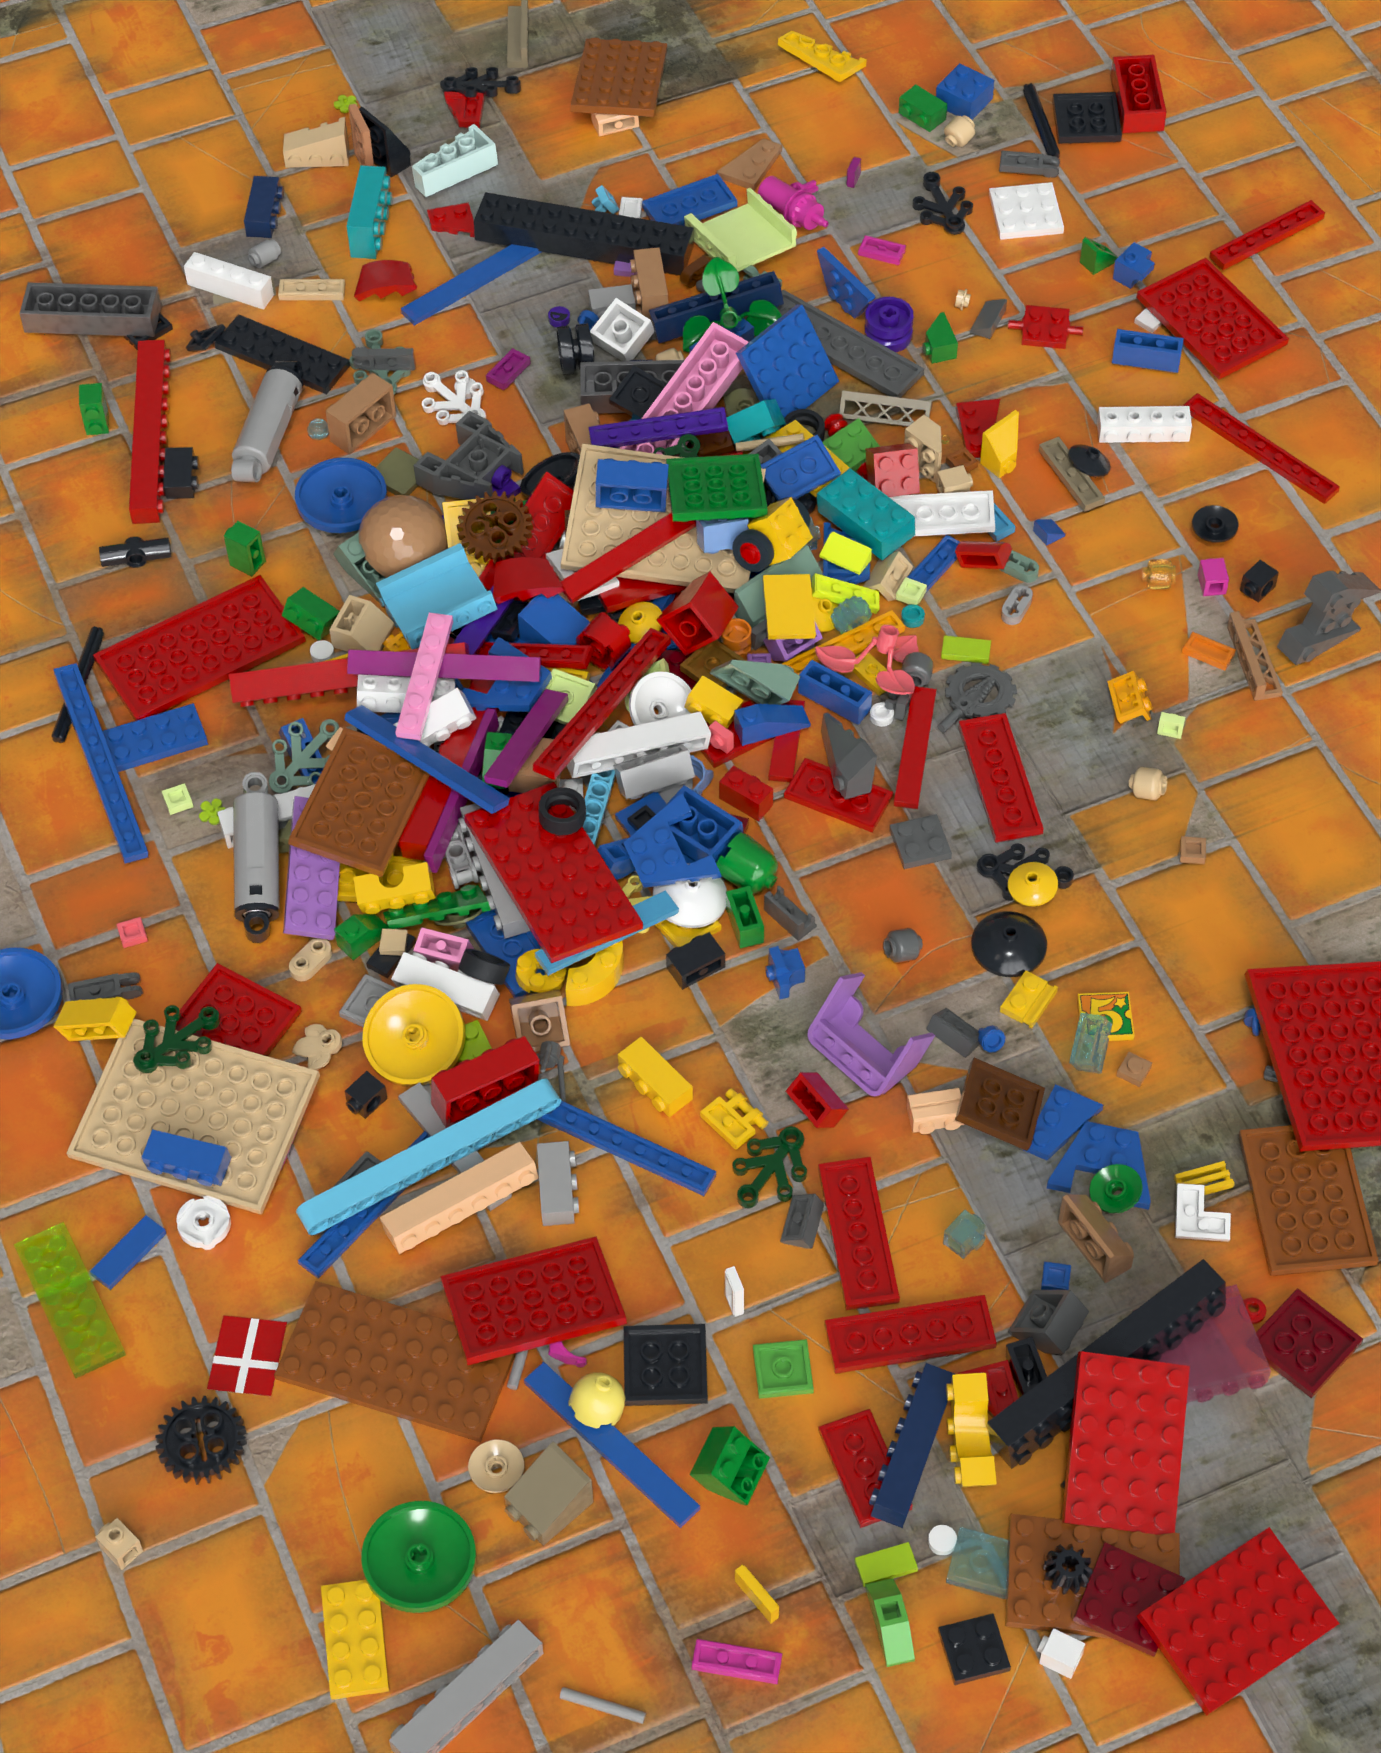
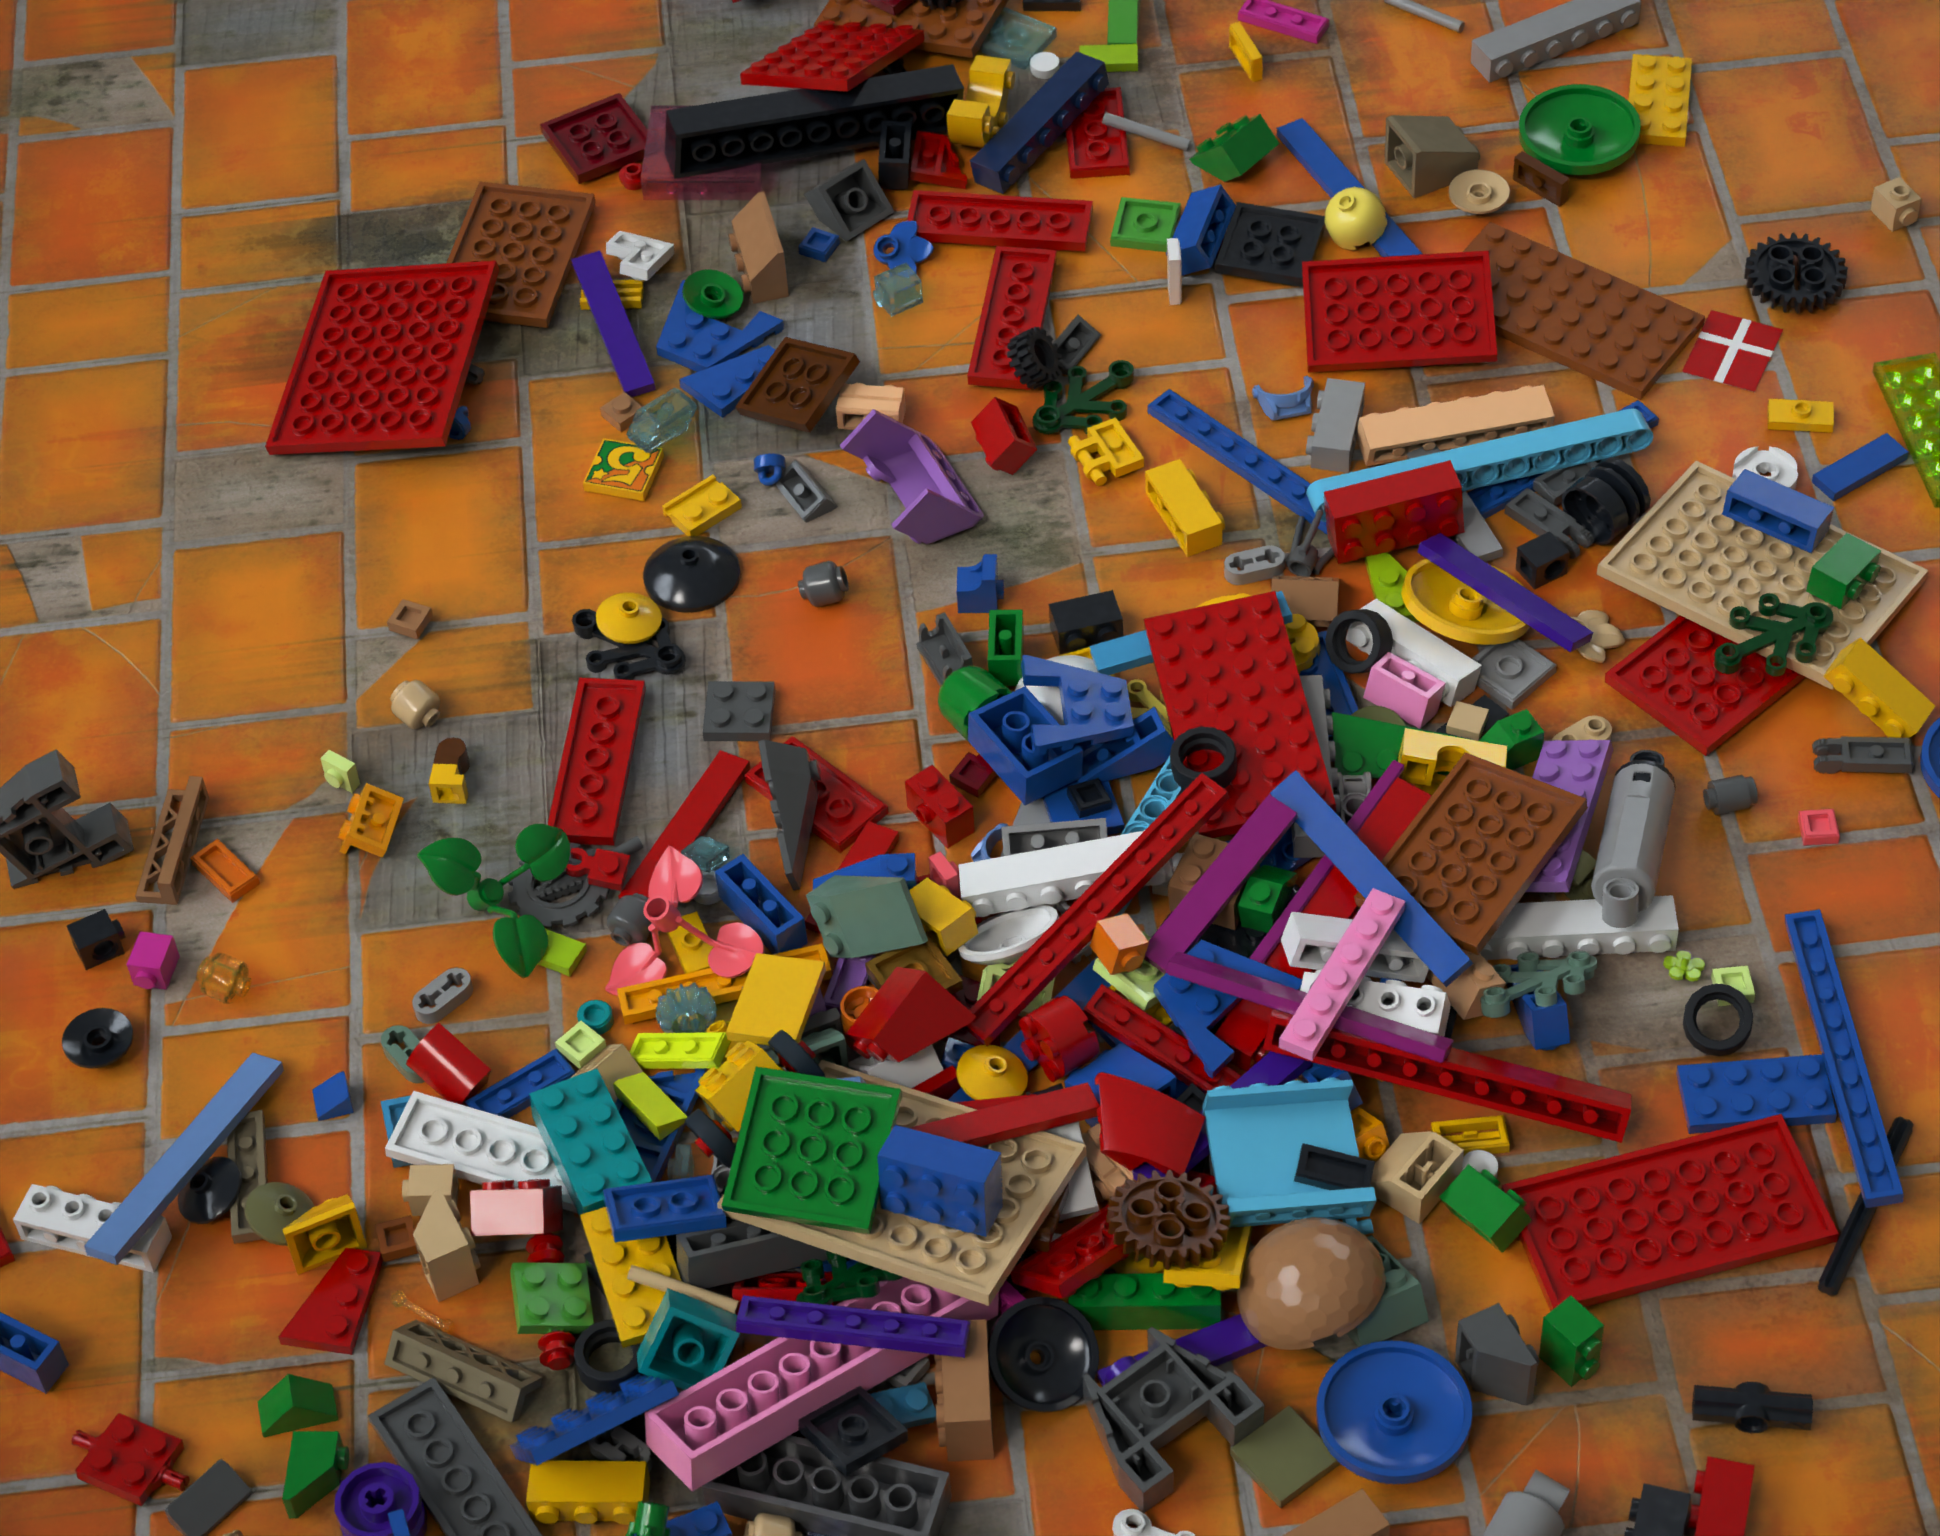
camera: 160 degrees left, 5 degrees down
none -> medium blue tile [84,1052,284,1265]
none -> olive dish [245,1182,315,1246]
none -> green slope [258,1374,339,1438]
none -> green plant [417,824,570,978]
none -> yellow leg [428,737,470,804]
none -> red plate [566,848,631,891]
none -> dark purple tile [571,250,656,397]
none -> clear light blue plate [681,836,730,873]
none -> blue plate [873,221,934,278]
none -> black tyre [1007,327,1063,389]
none -> orange brick [1090,913,1149,975]
none -> light grey bar [1102,112,1190,151]
none -> blue brick [1166,184,1236,276]
none -> light grey beam [1224,545,1285,585]
none -> medium blue helmet [1252,376,1314,420]
none -> black tile [1294,1143,1375,1190]
none -> dark purple tile [1417,533,1593,652]
none -> dark grey slope [1455,1303,1539,1406]
none -> dark grey hinge [1505,488,1594,559]
none -> reddish brown plate [1513,151,1570,207]
none -> black wheel [1562,457,1651,545]
none -> black tyre [1683,983,1753,1056]
none -> dark grey brick [1703,775,1758,815]
none -> yellow plate [1768,399,1834,433]
none -> green brick [1806,533,1881,609]

